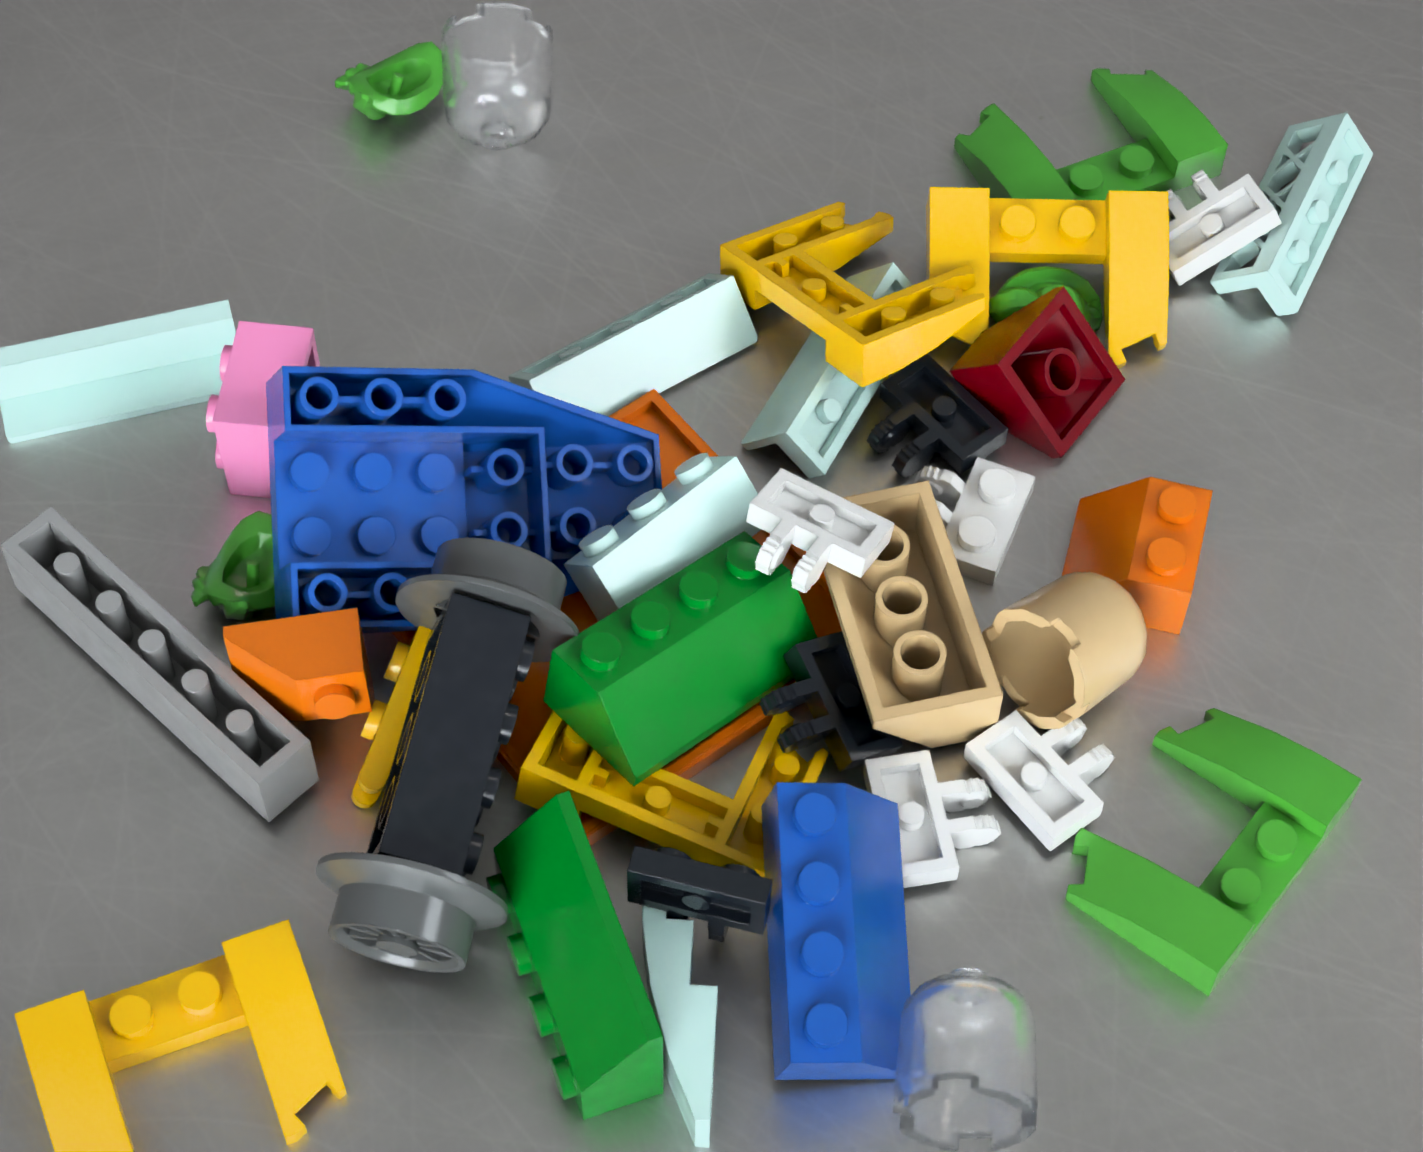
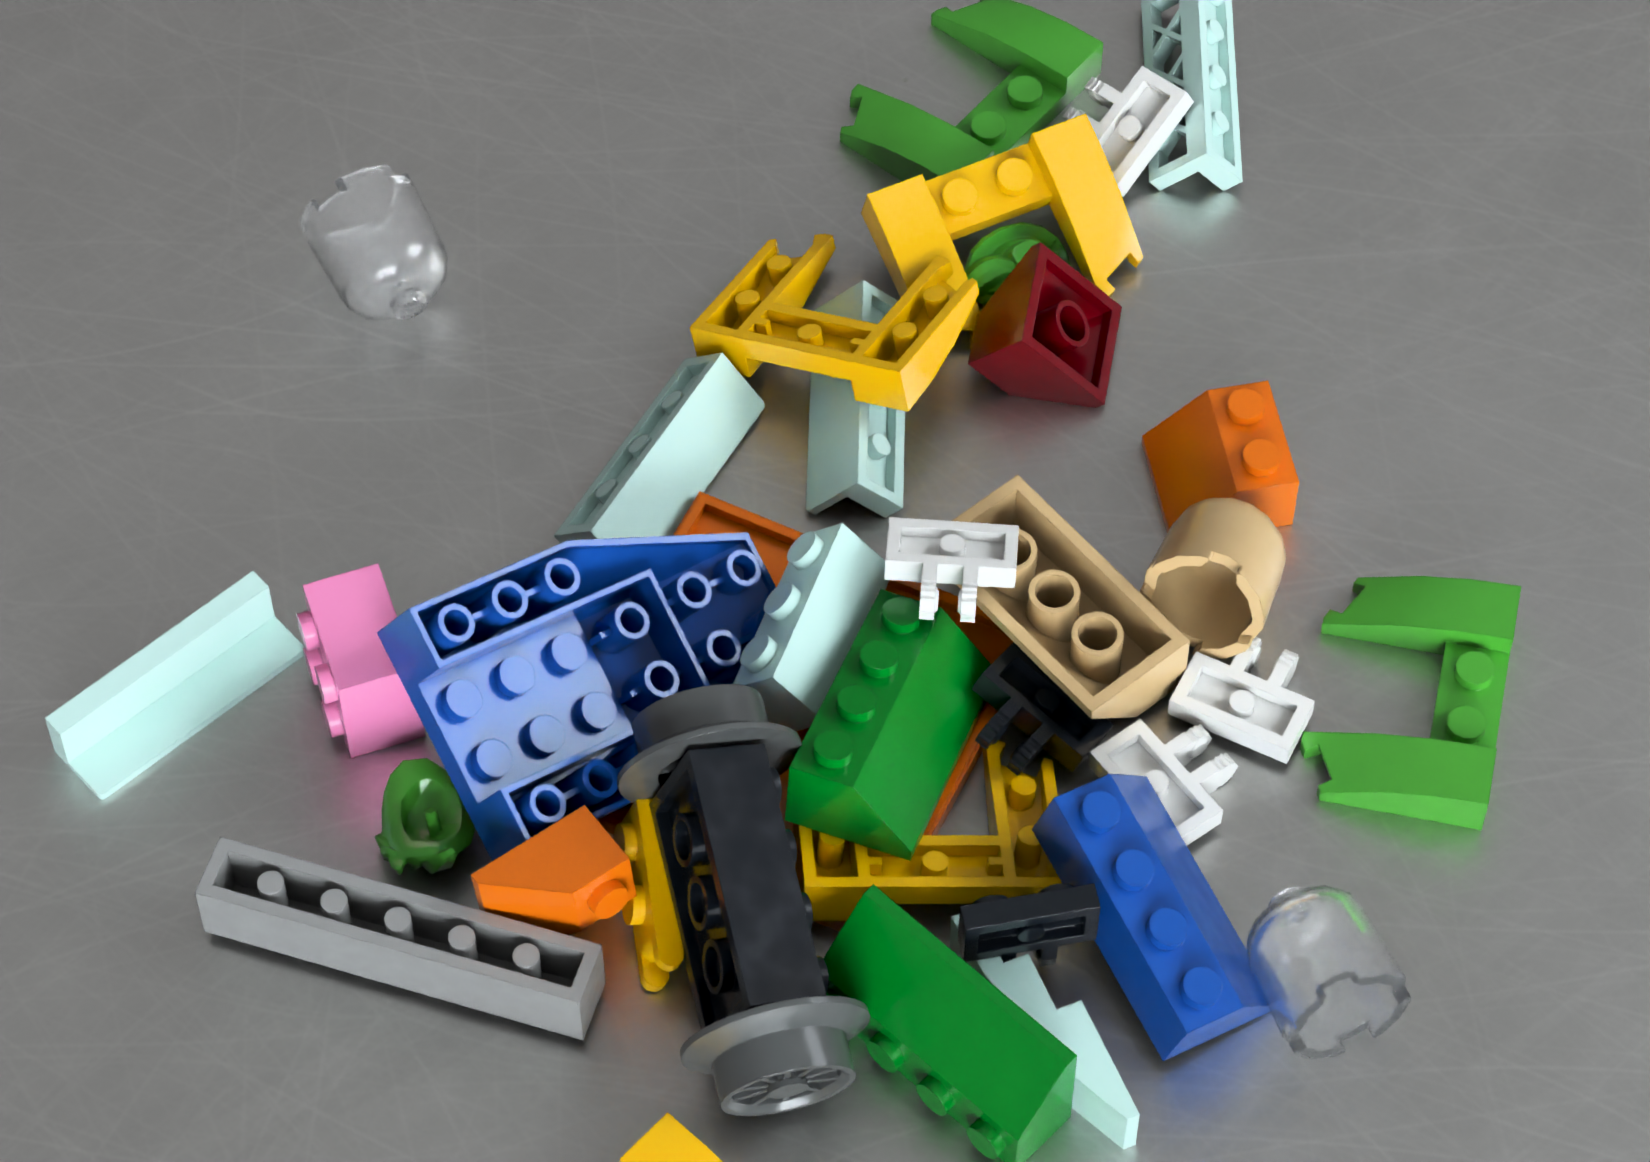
camera: 25 degrees left, 0 degrees up
bright green hat [335,41,447,120] -> none
black hinge [866,354,1008,478] -> none
white hinge [914,457,1036,586] -> none

